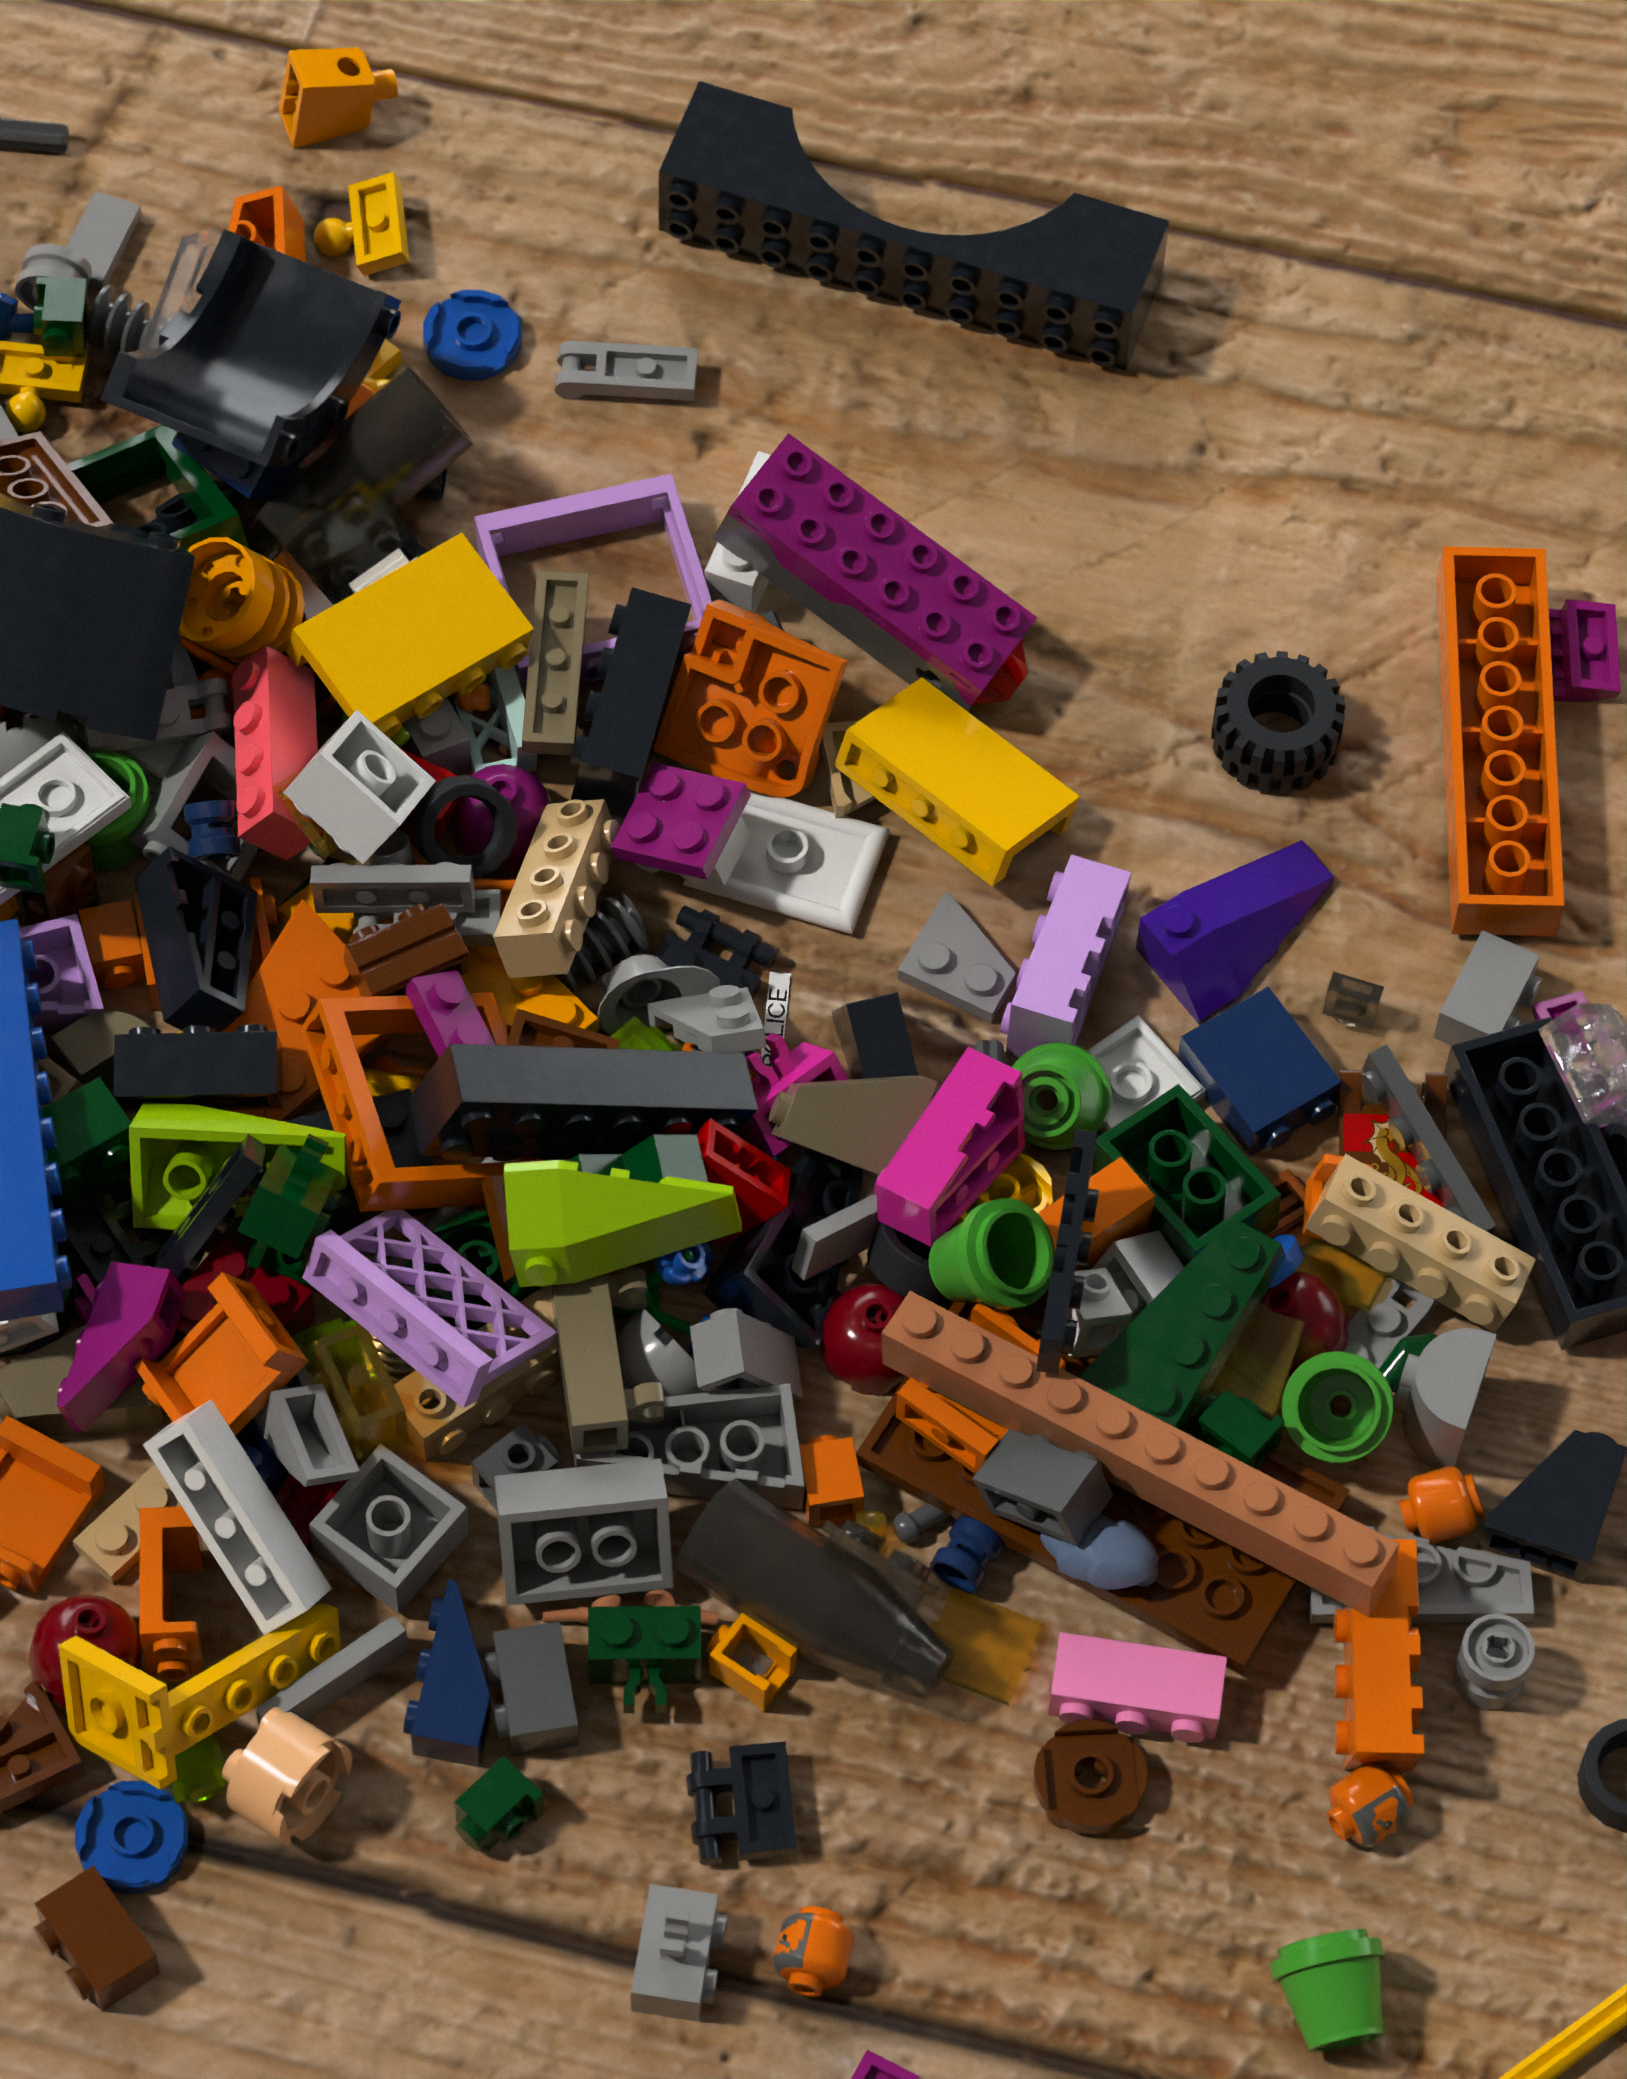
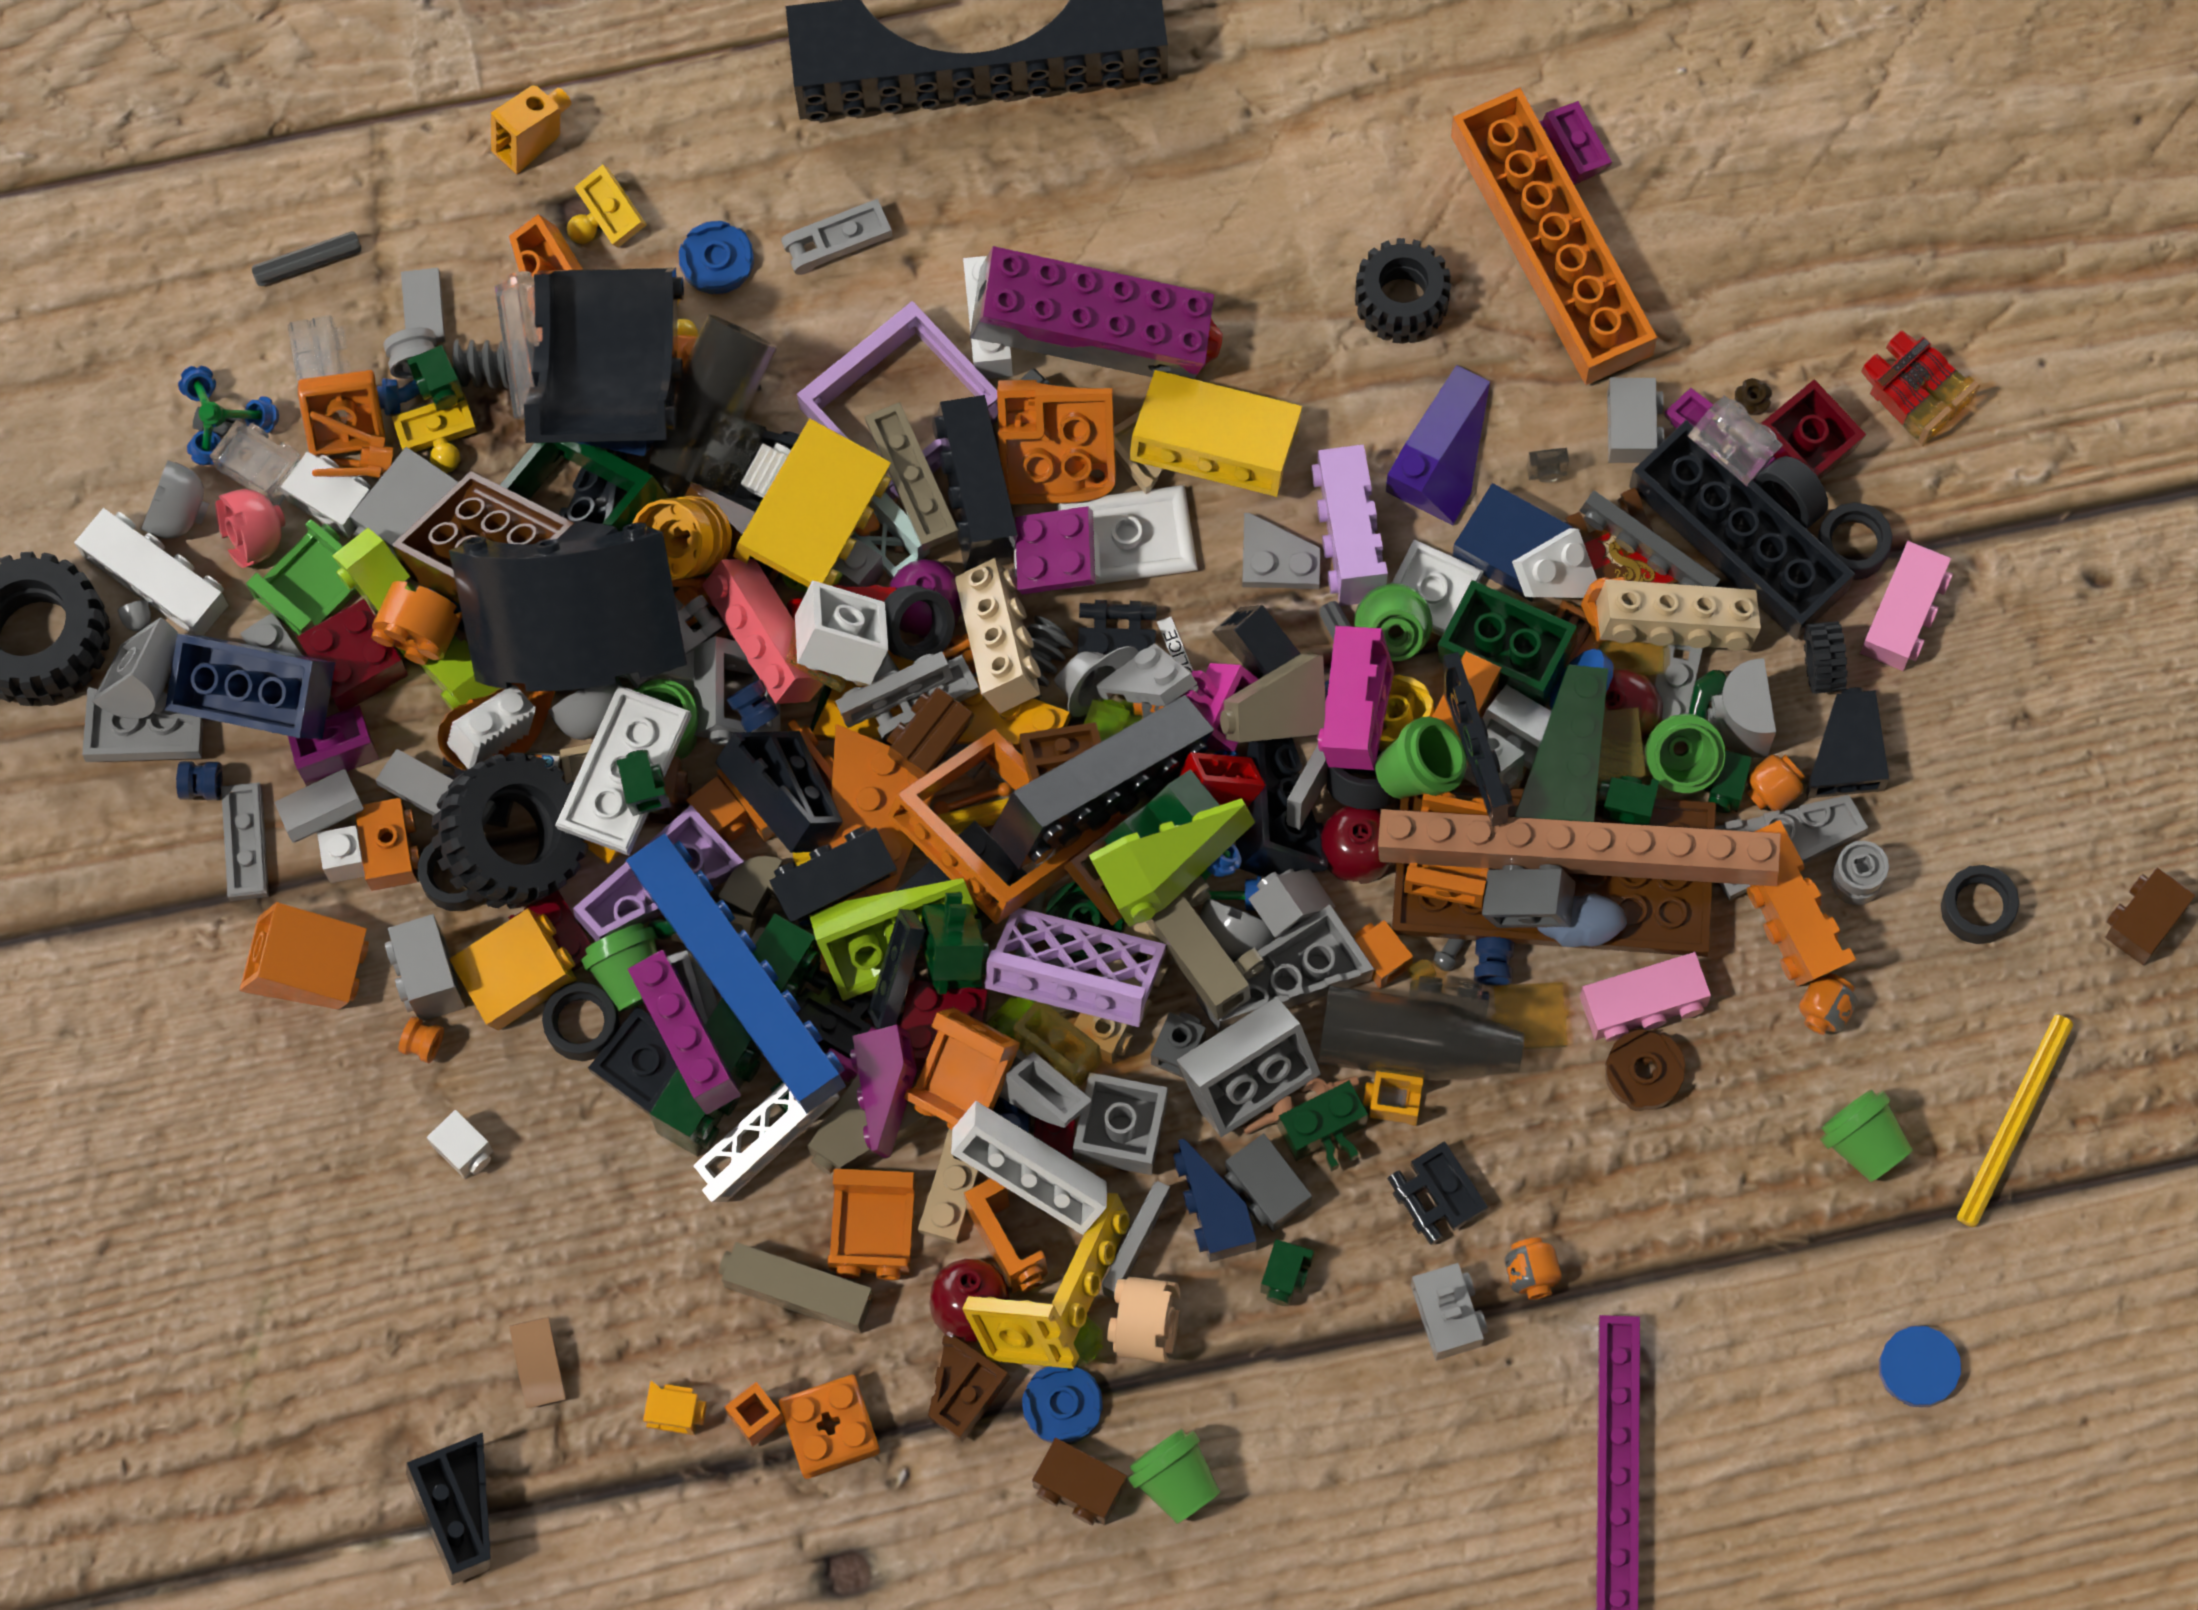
camera: 20 degrees left, 10 degrees up
magenta plate [404,969,496,1058] -> none
none -> bright green piece [1127,1428,1221,1524]
none -> white wing [1512,528,1597,598]
none -> dark green brick [1703,750,1752,813]
none -> black tyre [1804,621,1848,694]

